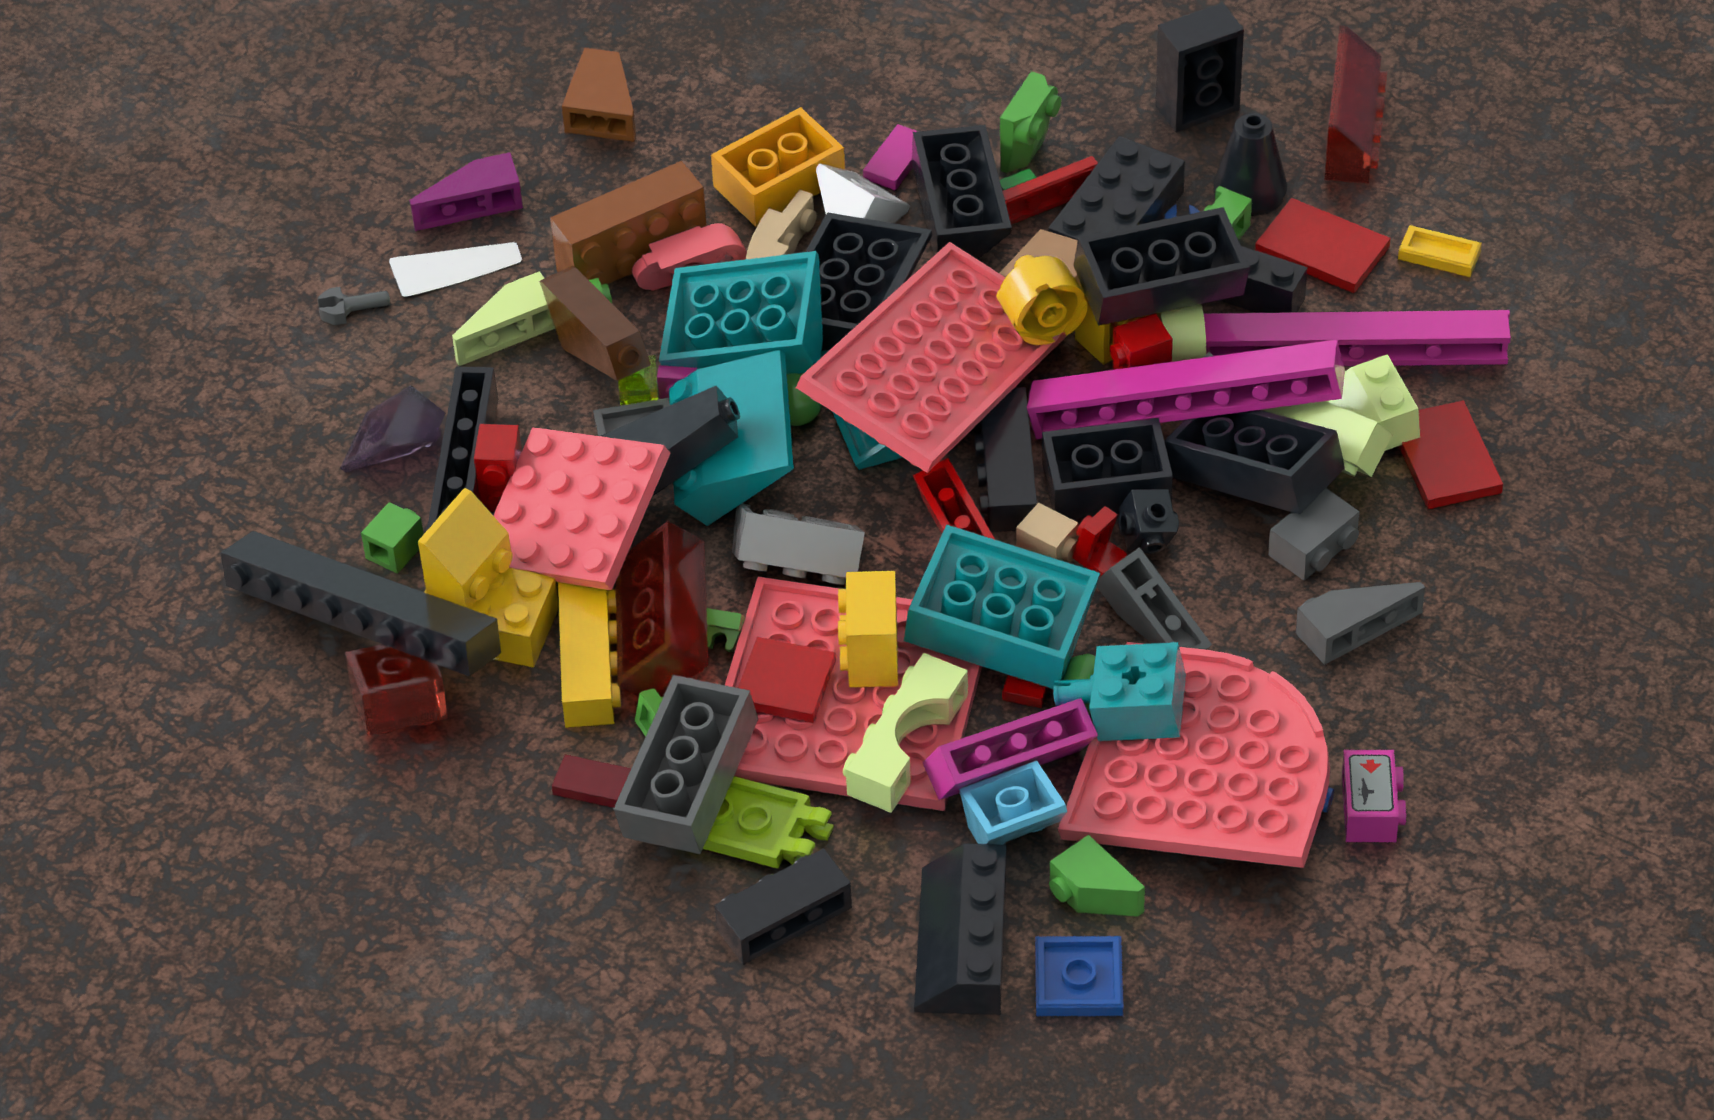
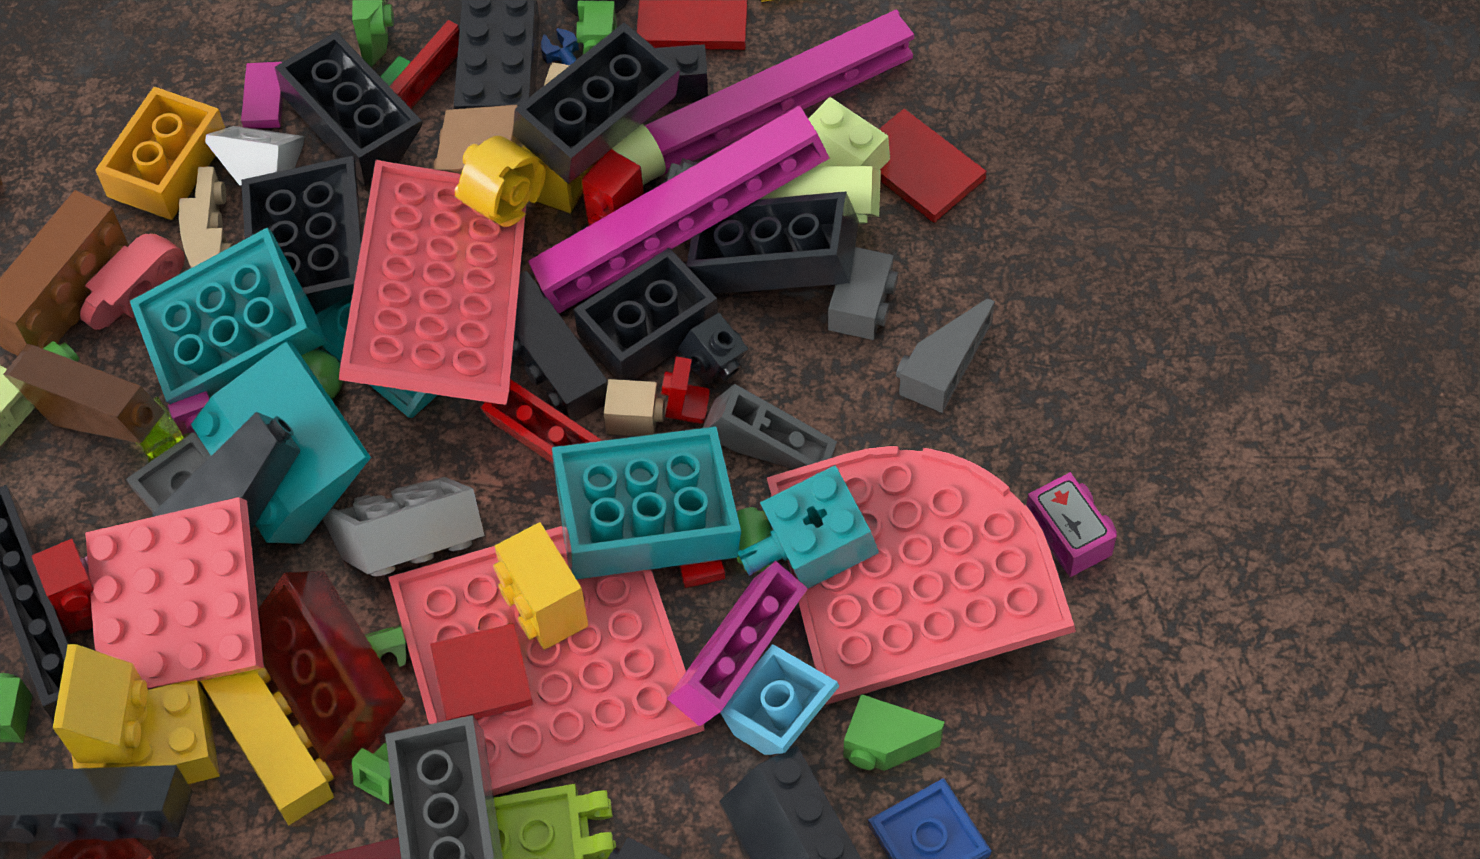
camera: 30 degrees left, 10 degrees up
yellowish green arch [843,653,968,813] -> none

